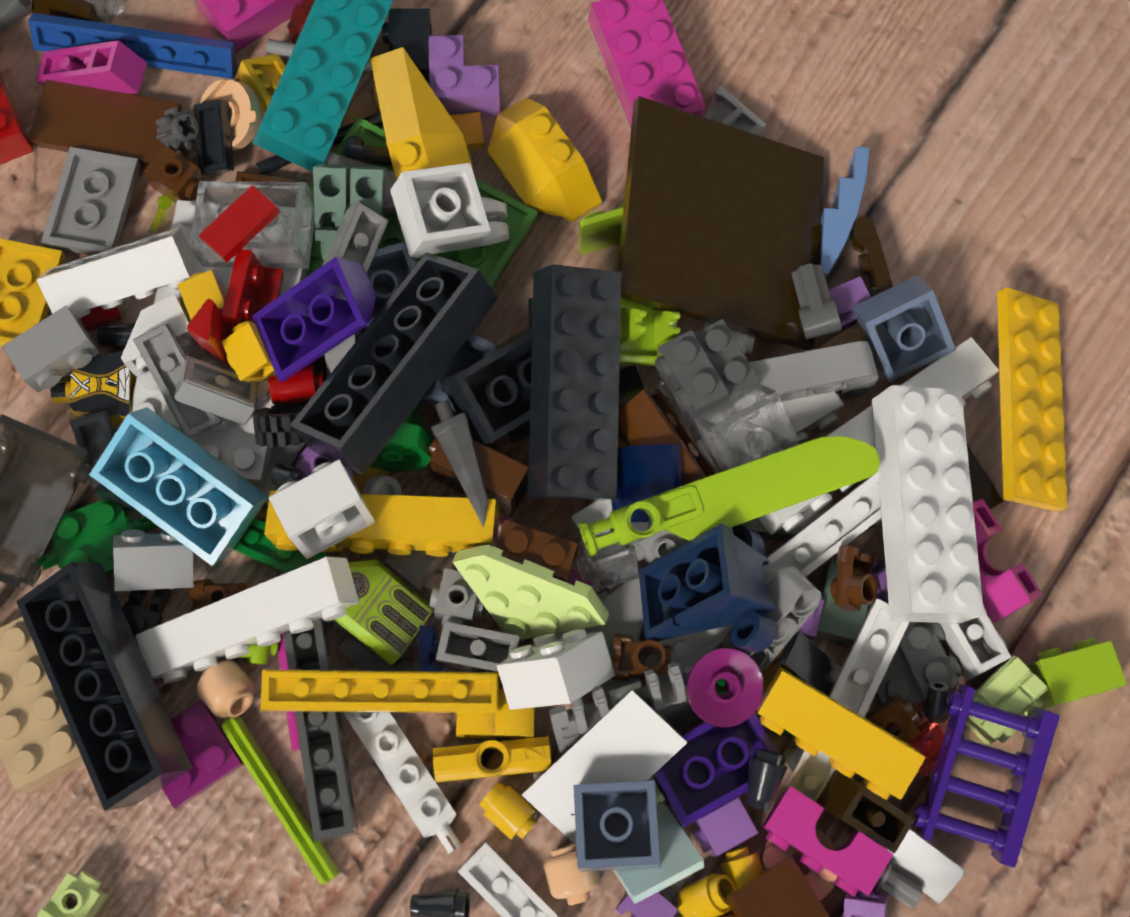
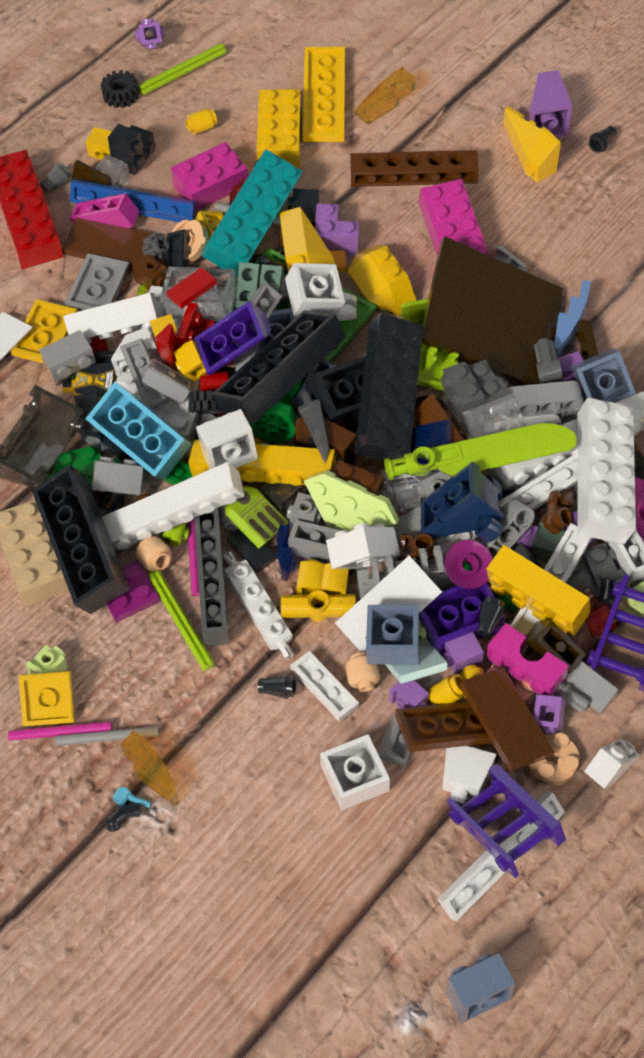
camera: 10 degrees right, 15 degrees down
yellow tile [260,670,499,713] -> none
yellow brick [479,782,538,840] -> none

